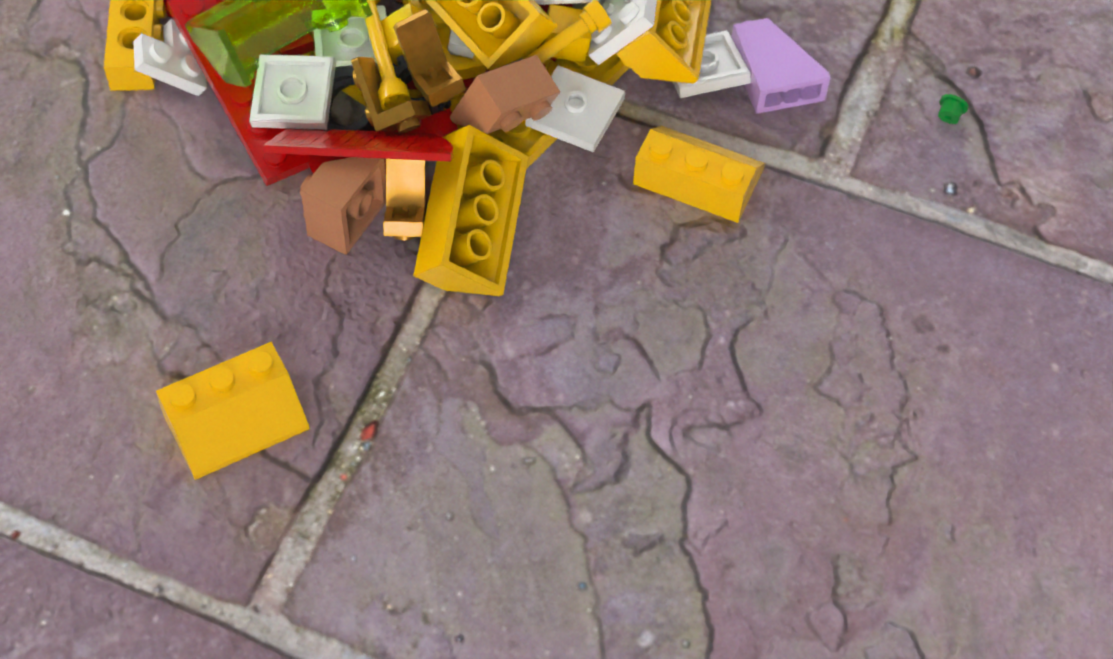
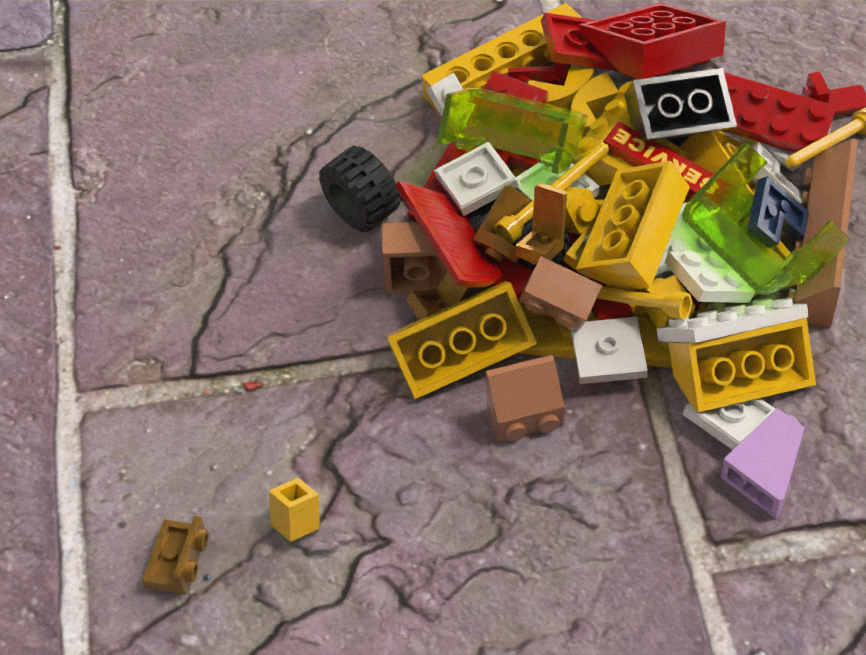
camera: 65 degrees right, 5 degrees down
yellow slope [156,342,310,480] -> none
yellow slope [633,125,765,223] -> none
green piece [938,94,969,124] -> none
none -> pearl gold bracket [142,515,209,595]
none -> yellow brick [269,478,320,542]
none -> black tyre [319,145,401,232]
none -> nougat slope [486,355,564,443]

